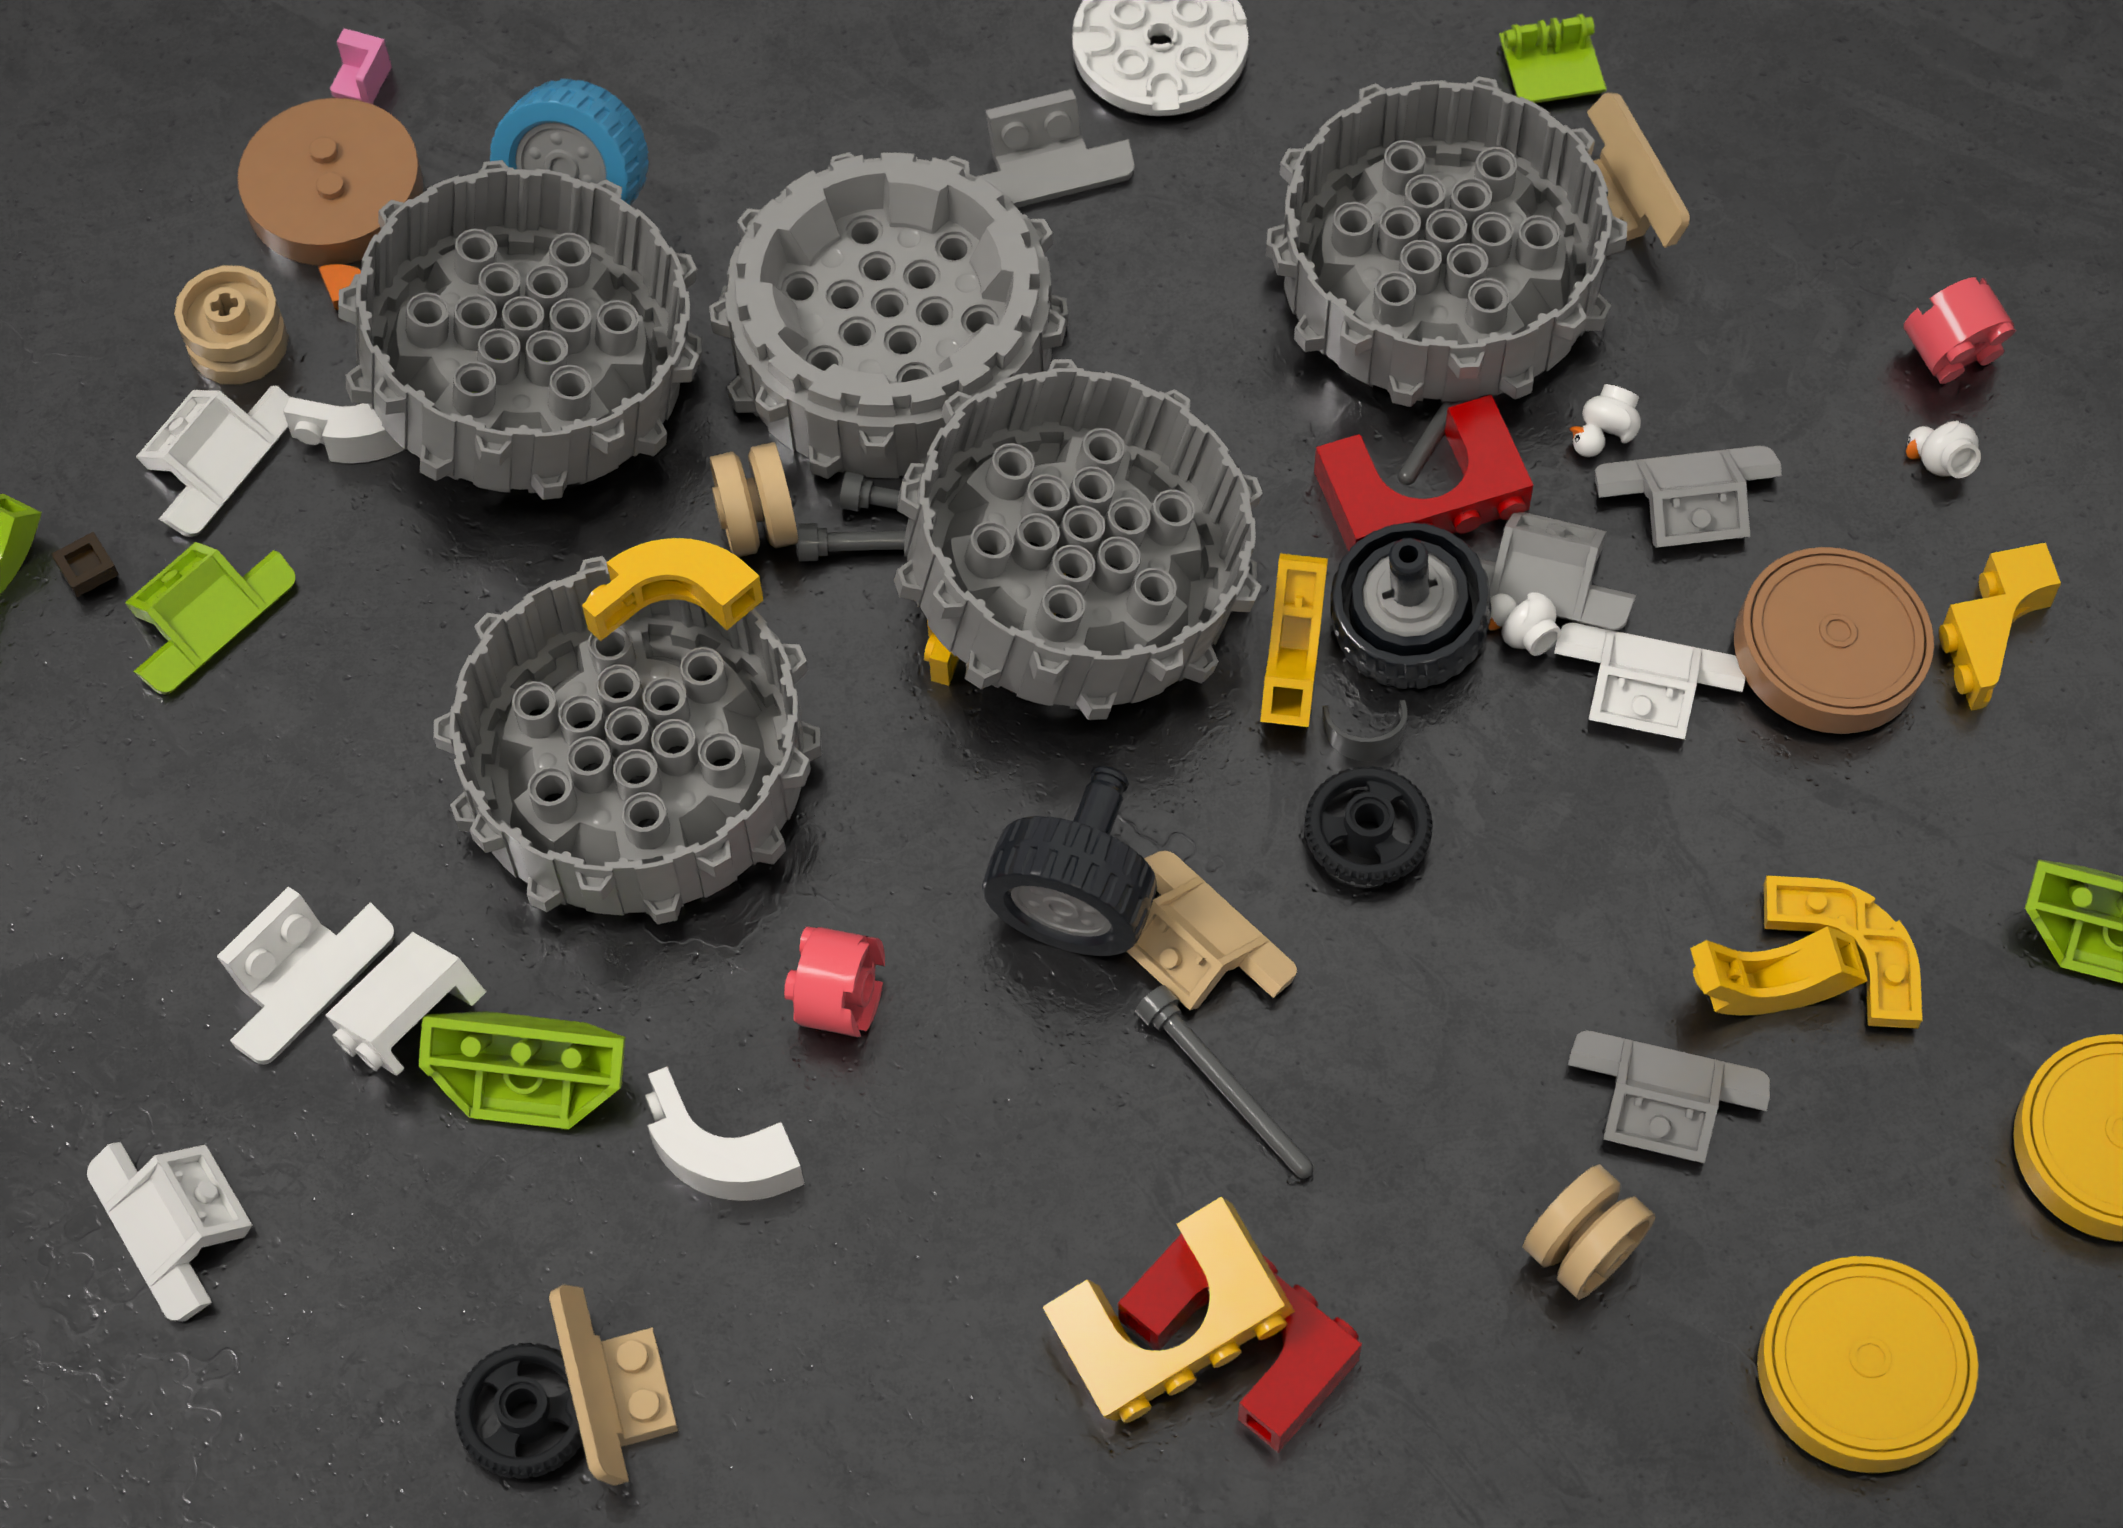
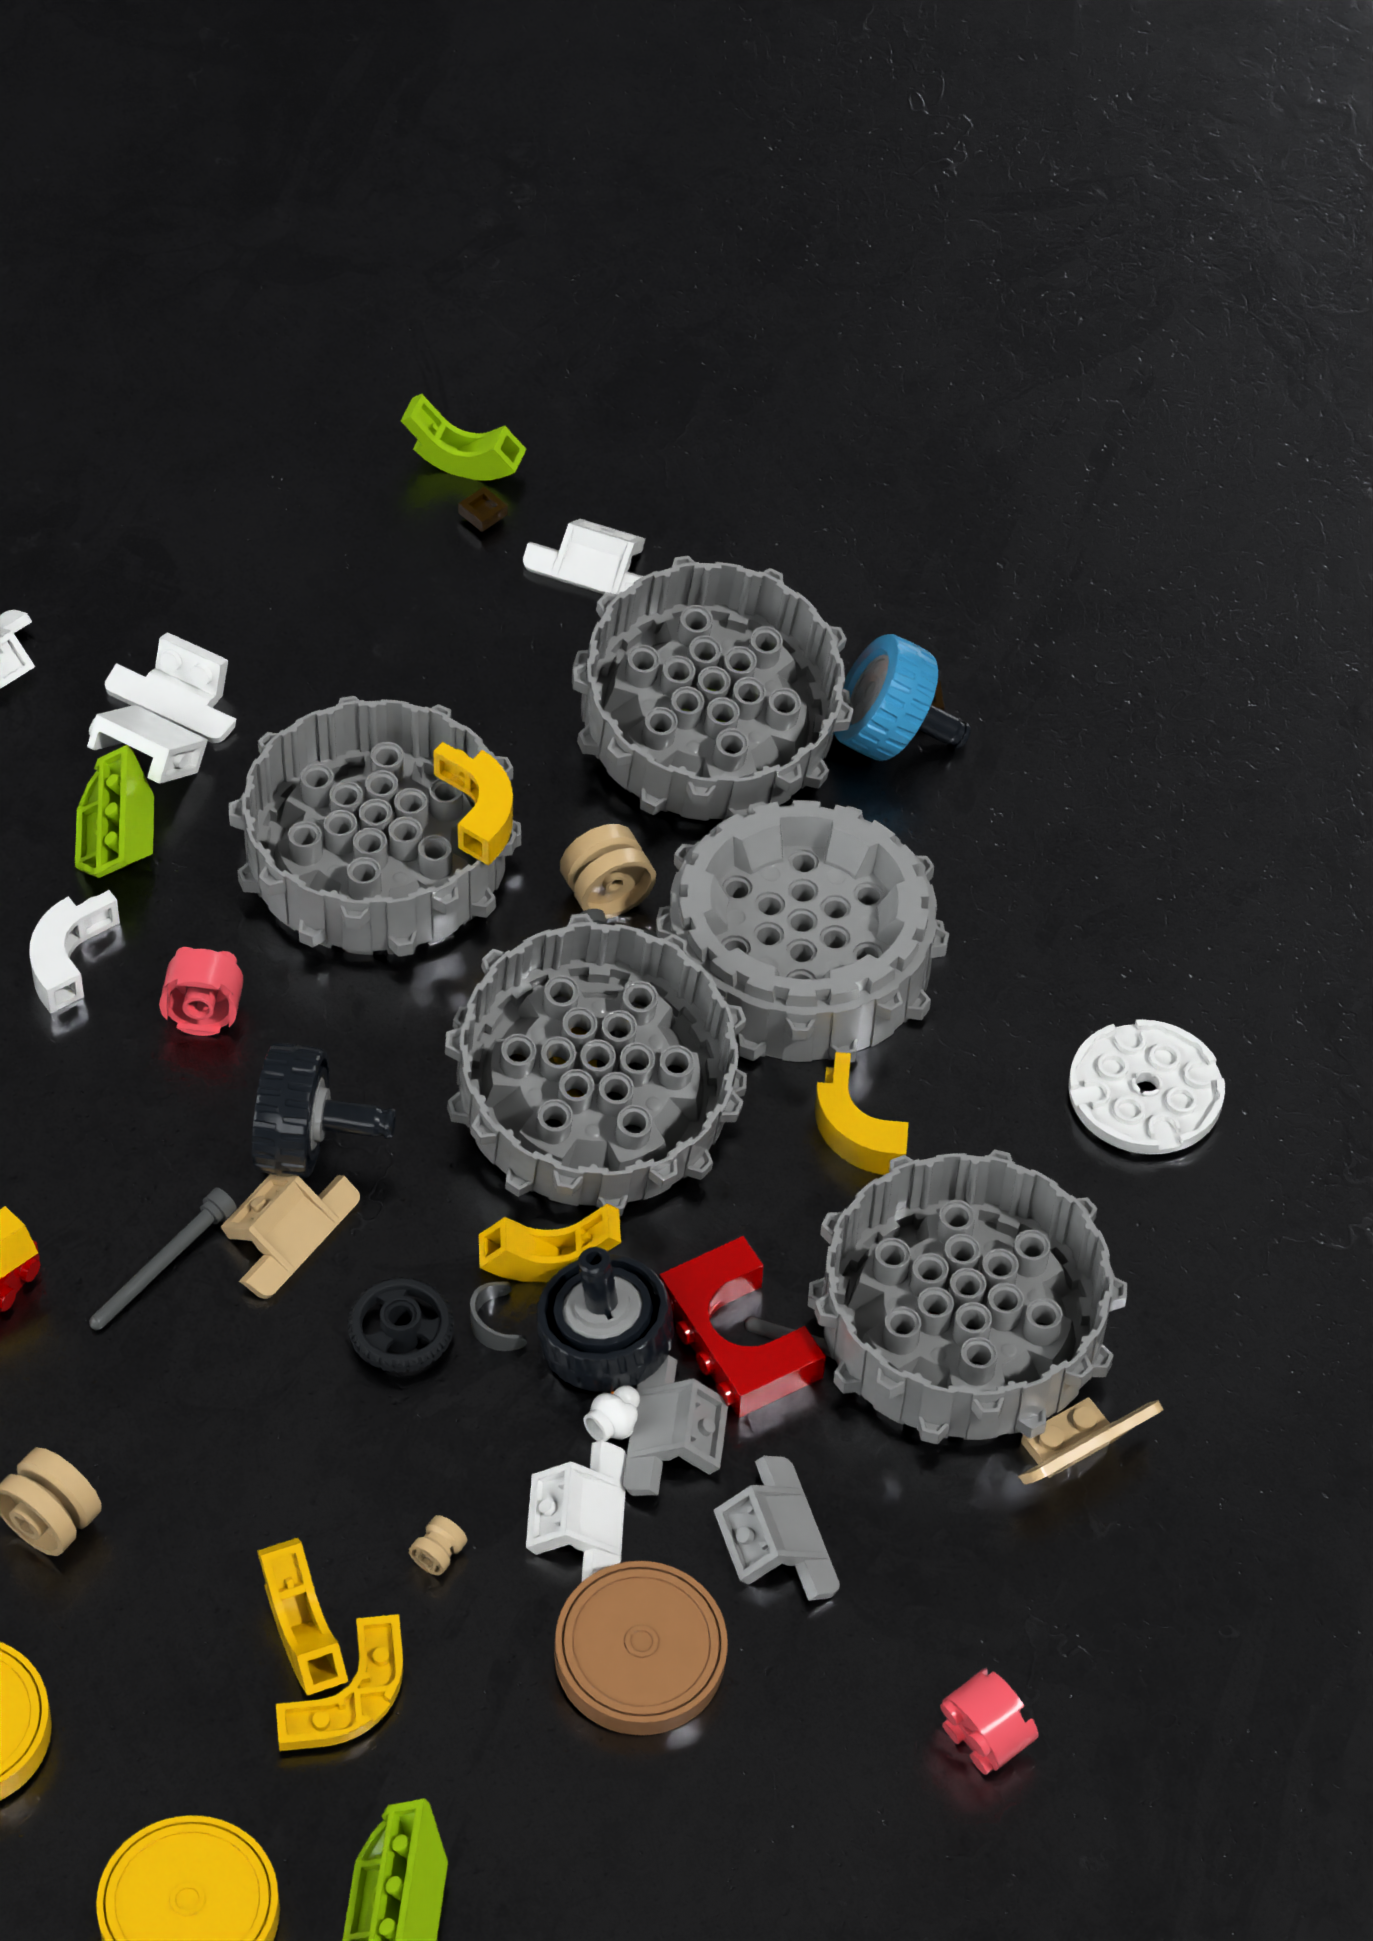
camera: 75 degrees right, 10 degrees down
lime plate [125,542,295,694] -> none
tan wheel [174,265,289,385] -> none
medium nougat brick [238,98,423,266] -> none
bright pink panel [330,28,392,104] -> none
light grey plate [977,89,1134,208] -> none
lime hinge [1499,14,1606,103] -> none
light grey plate [1568,1031,1770,1163] -> none
white animal [1570,384,1641,457] -> none
white animal [1906,420,1981,478] -> none
yellow arch [1939,543,2061,711] -> none
none -> tan wheel [409,1516,467,1575]
none -> yellow arch [815,1052,909,1175]

